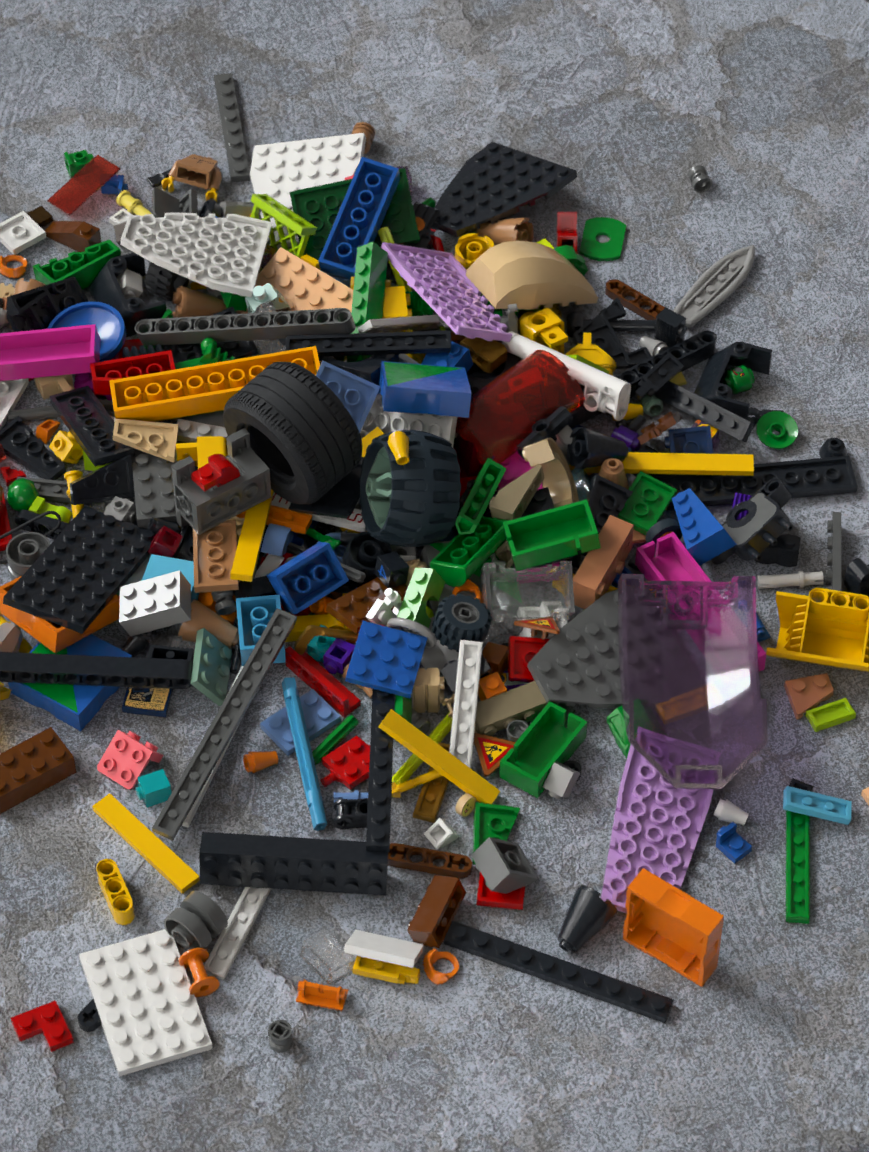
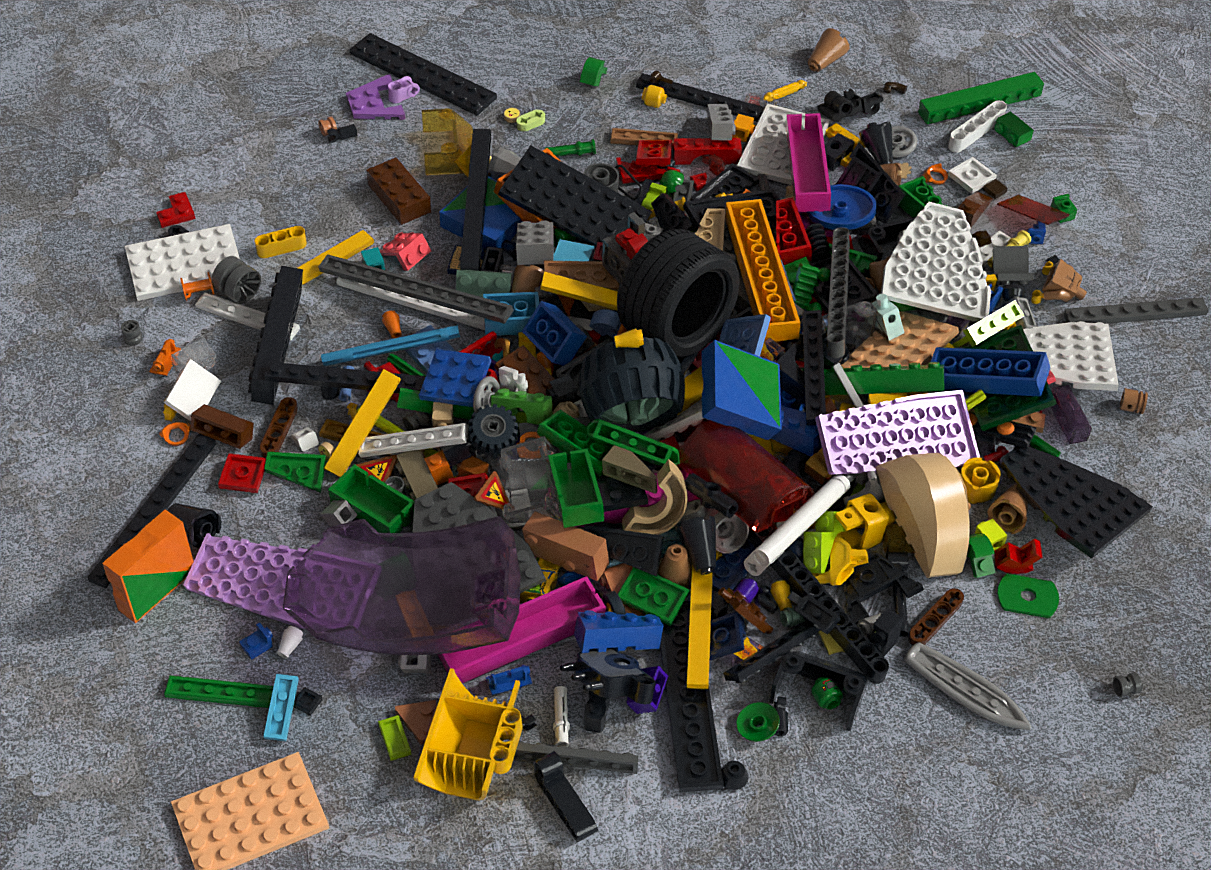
camera: 90 degrees right, 0 degrees up
dark grey slope [471,837,539,894] -> none

